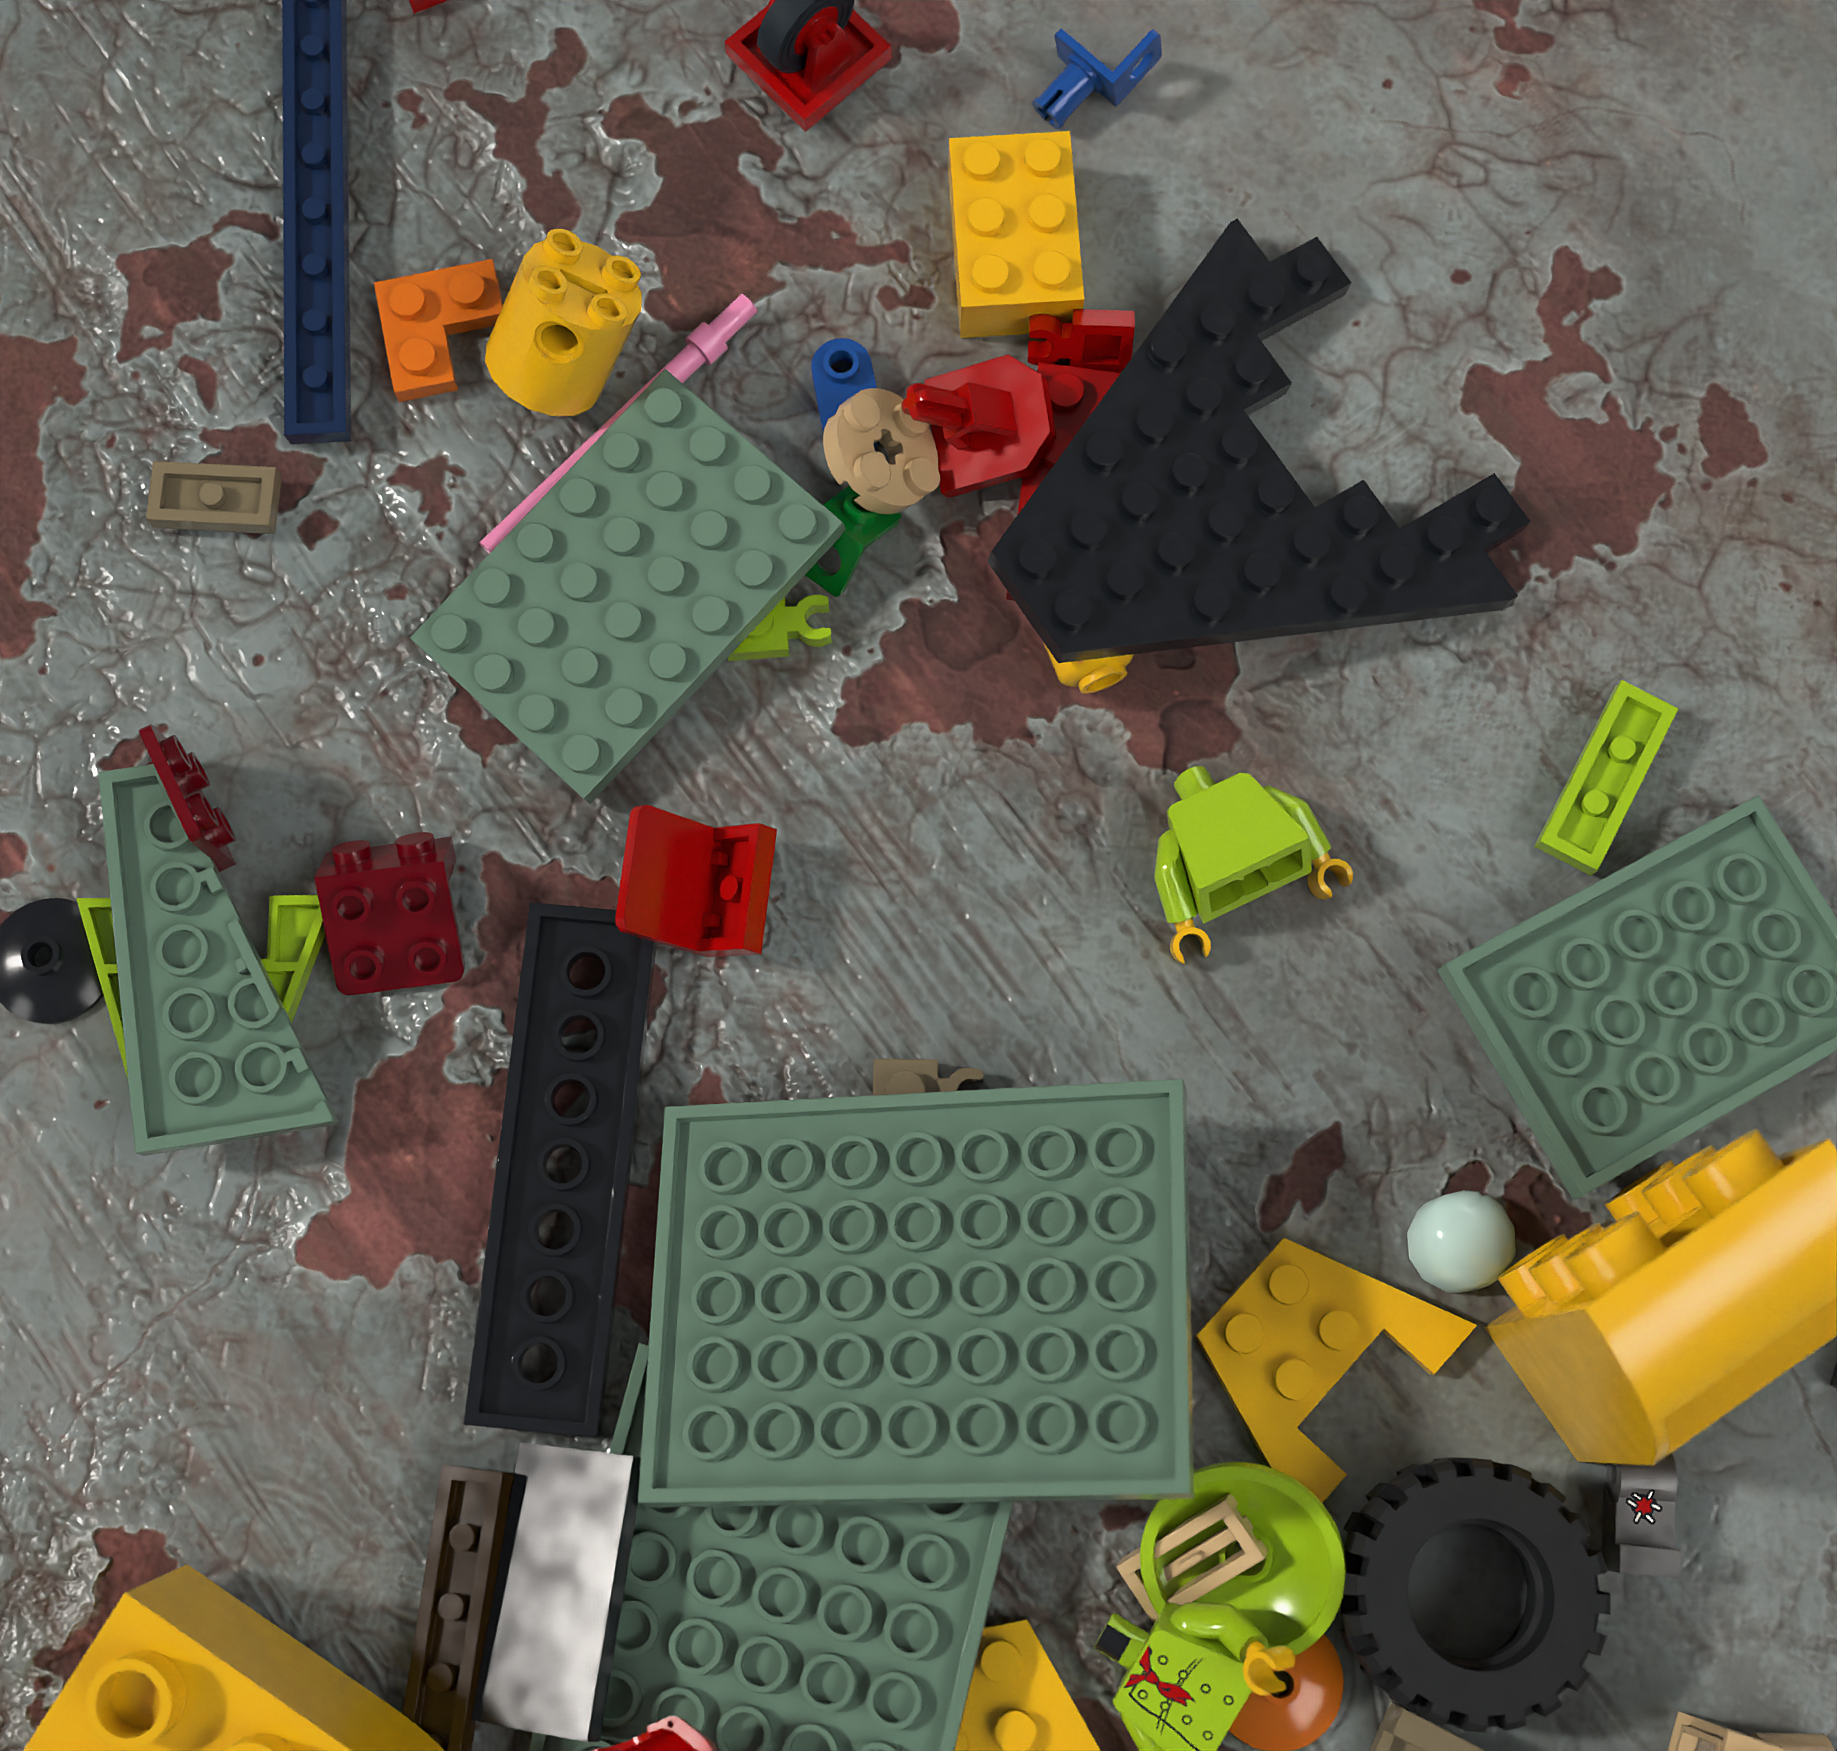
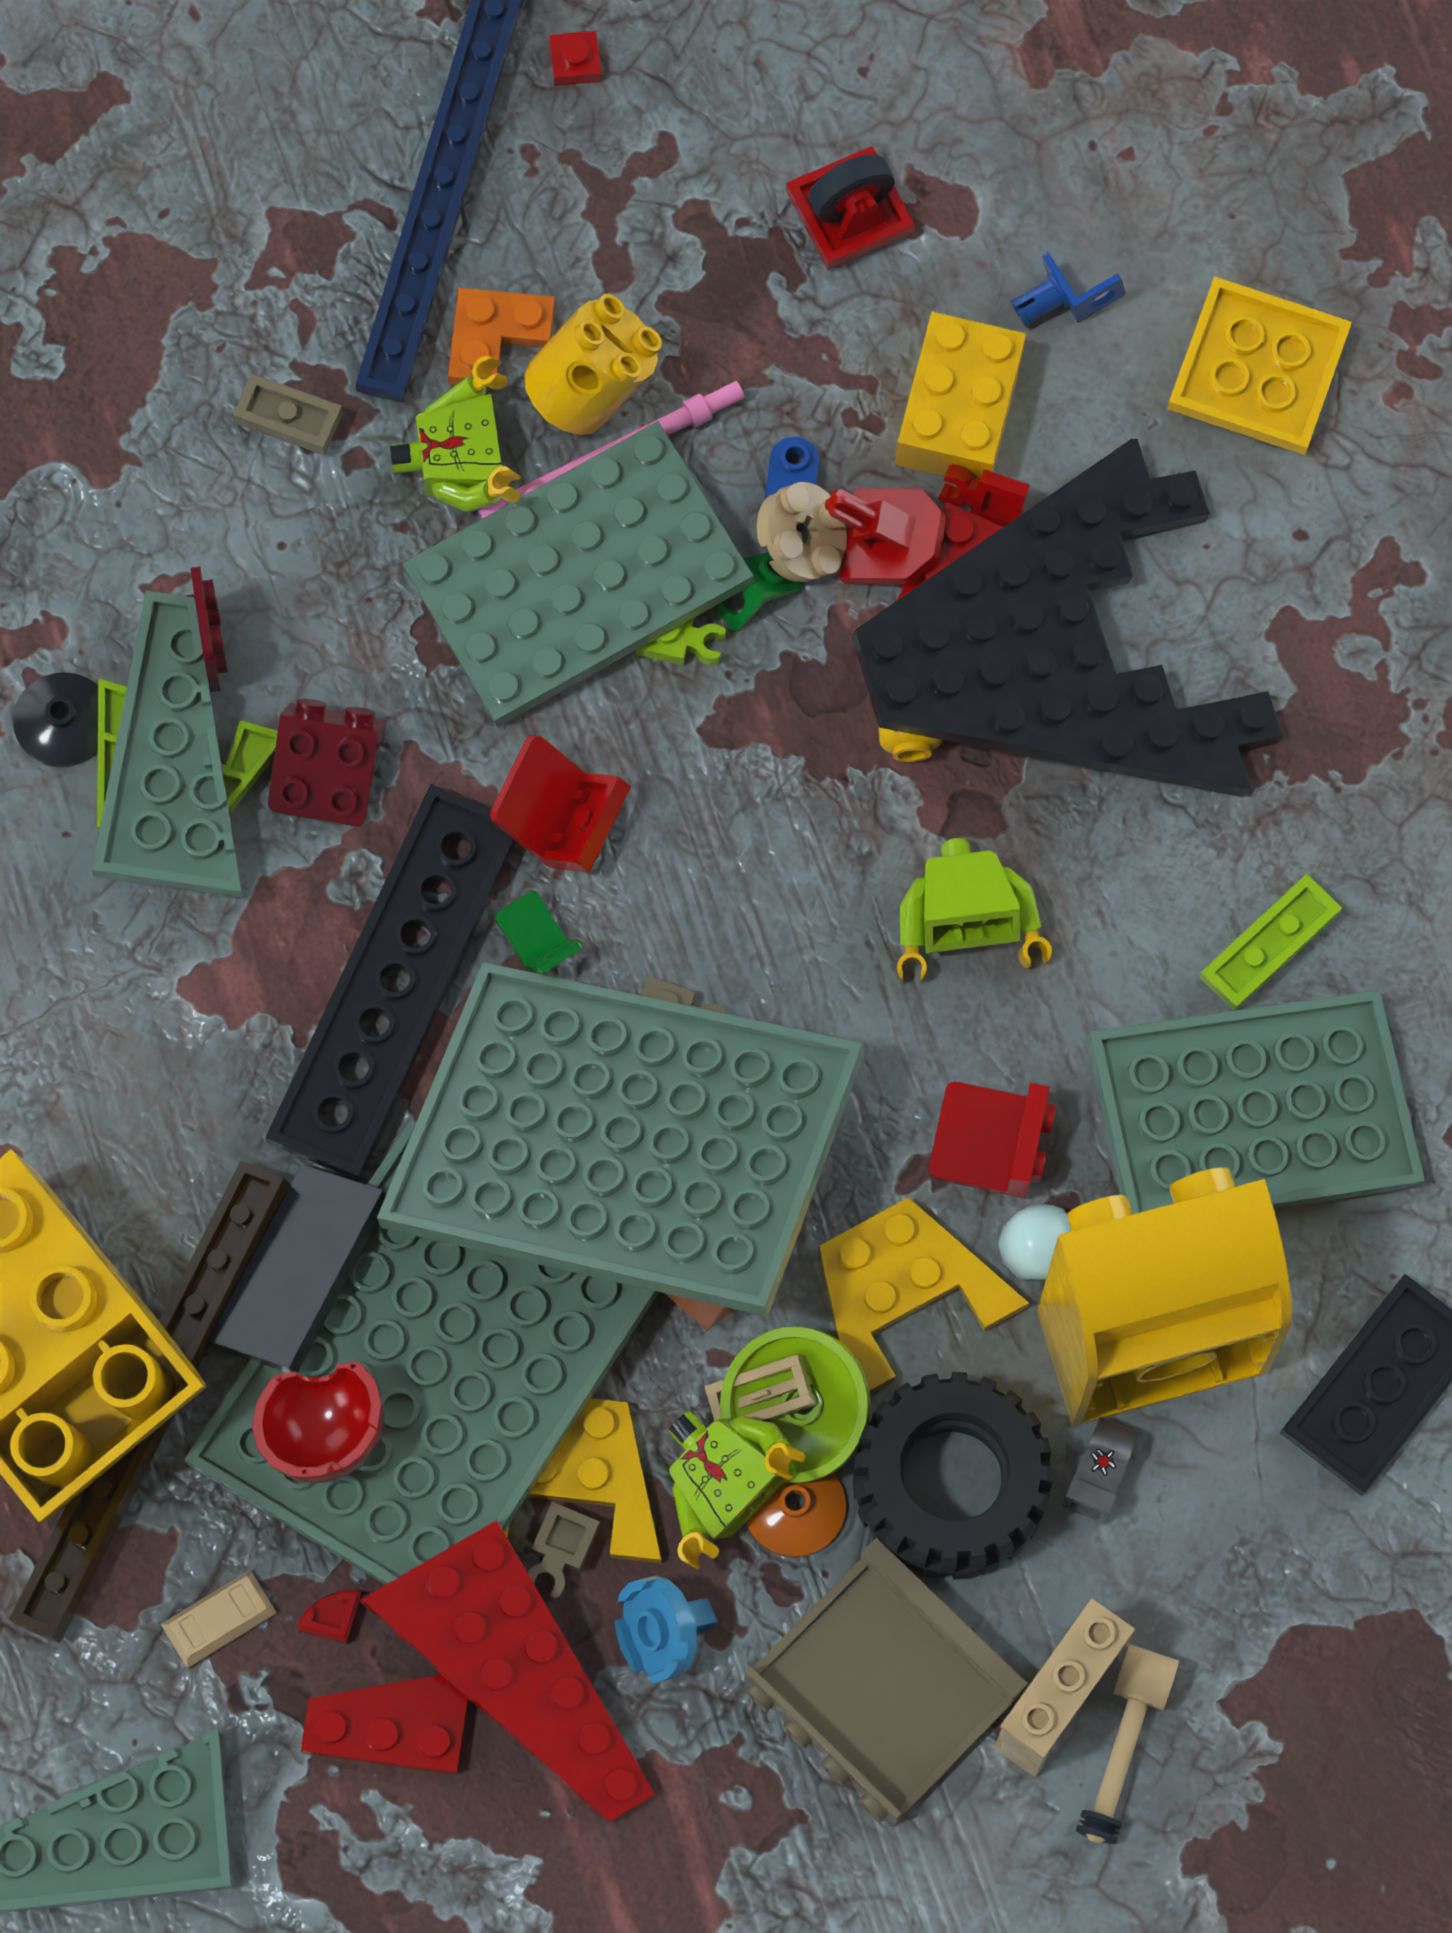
camera: 15 degrees right, 5 degrees down
none -> lime torso [390,356,521,513]
none -> green bracket [494,890,583,974]
none -> red bracket [928,1081,1056,1199]
none -> yellow plate [1167,276,1352,455]

